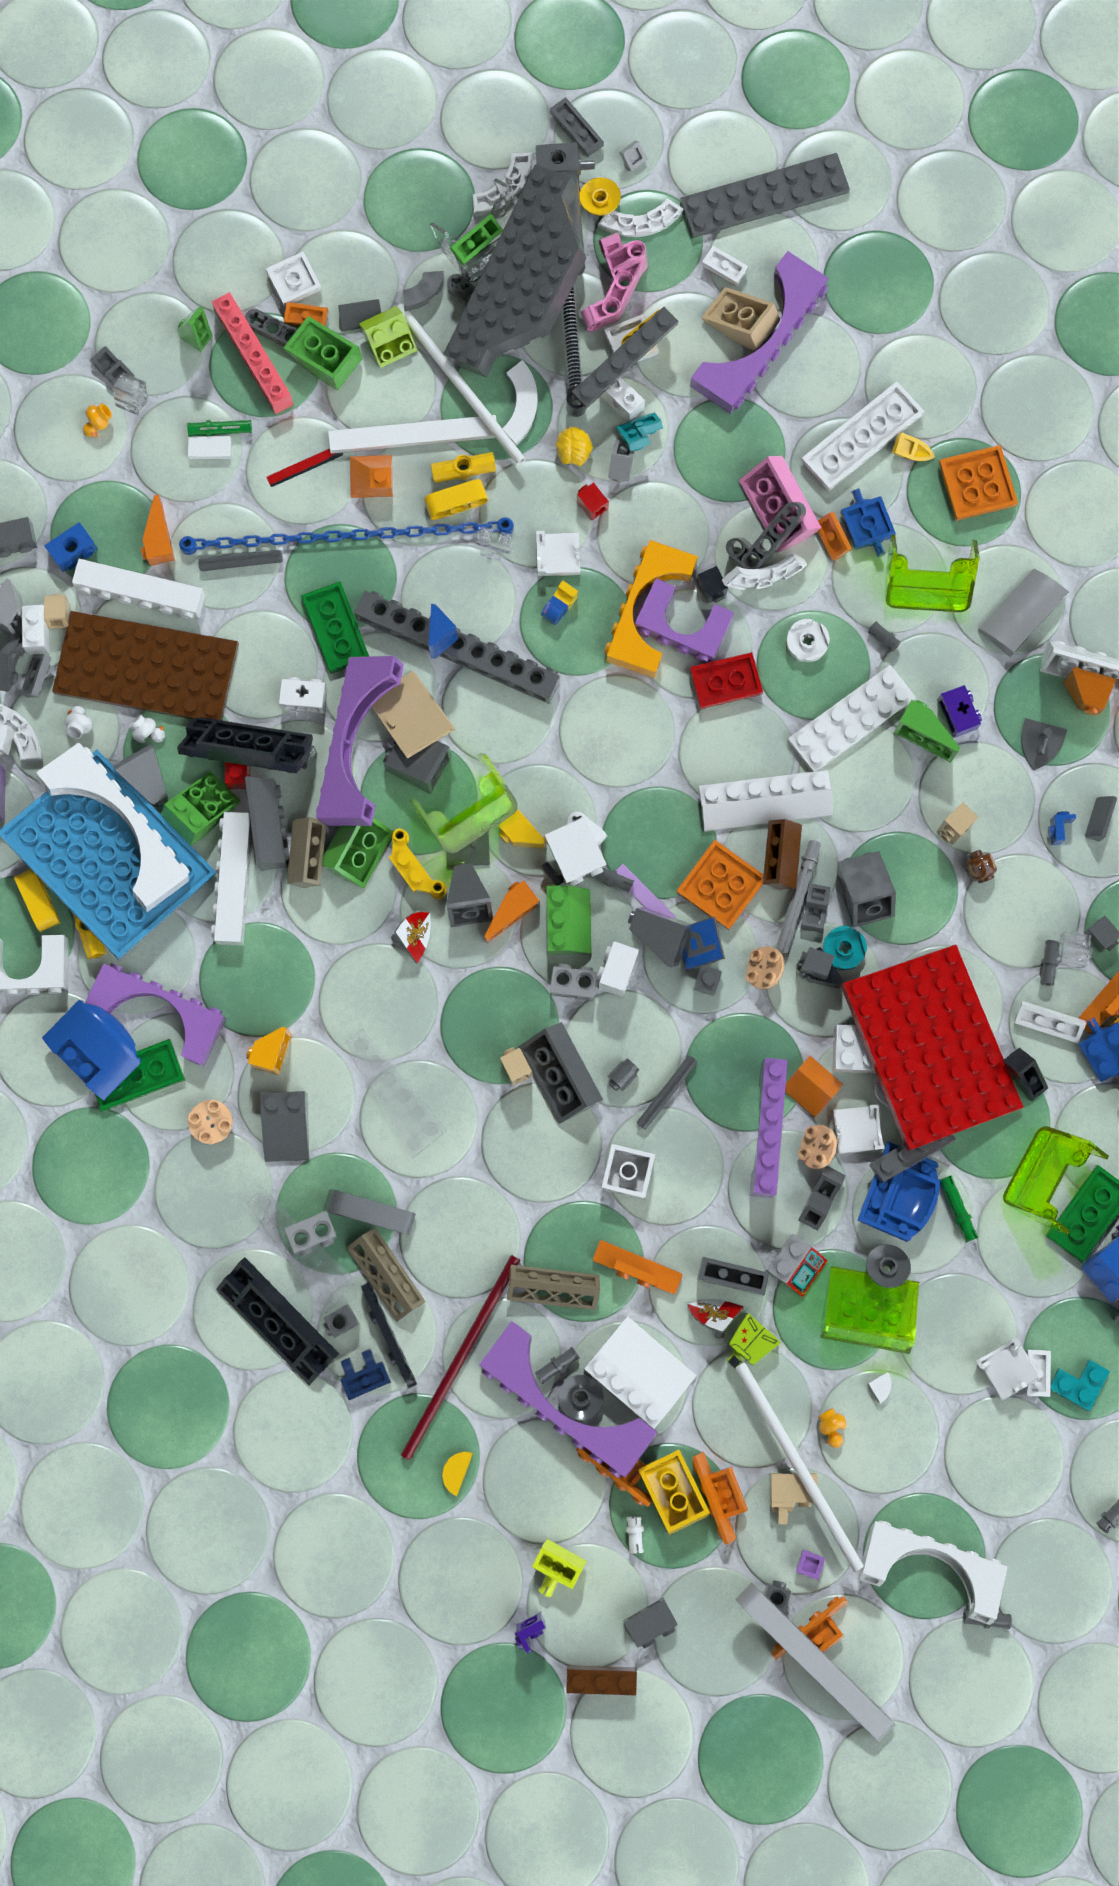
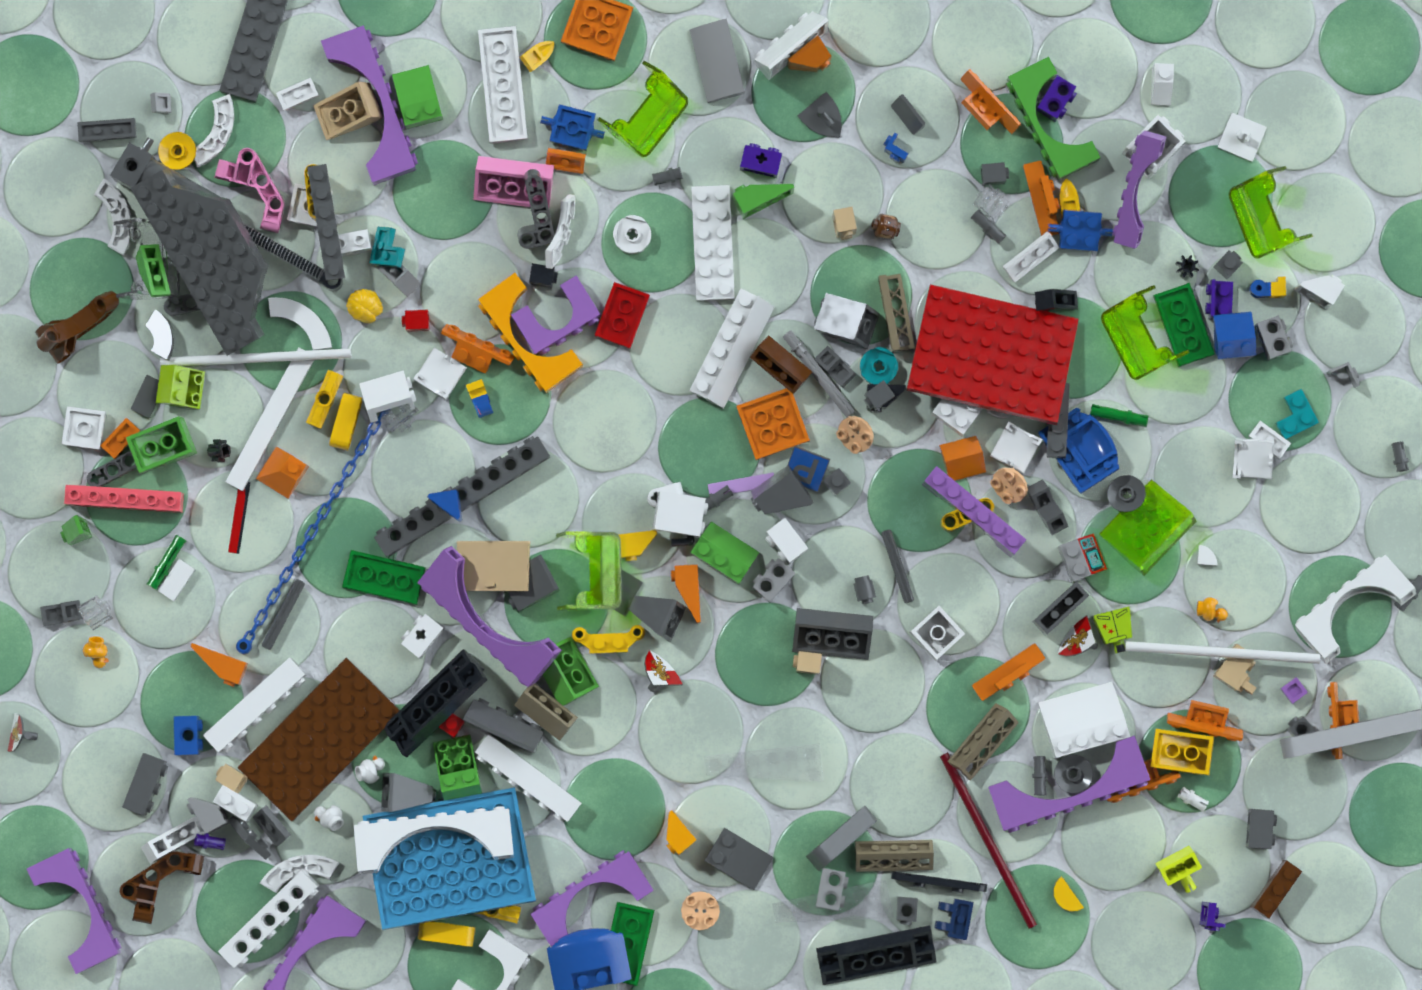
camera: 60 degrees left, 5 degrees up
none -> reddish brown connector [35,291,119,364]
none -> black gear [207,439,231,462]
none -> white panel [360,370,417,423]
none -> bright green slope [392,65,443,129]
none -> orange bracket [441,324,515,374]
none -> dark tan fence [878,274,915,353]
none -> yellow beam [940,498,994,532]

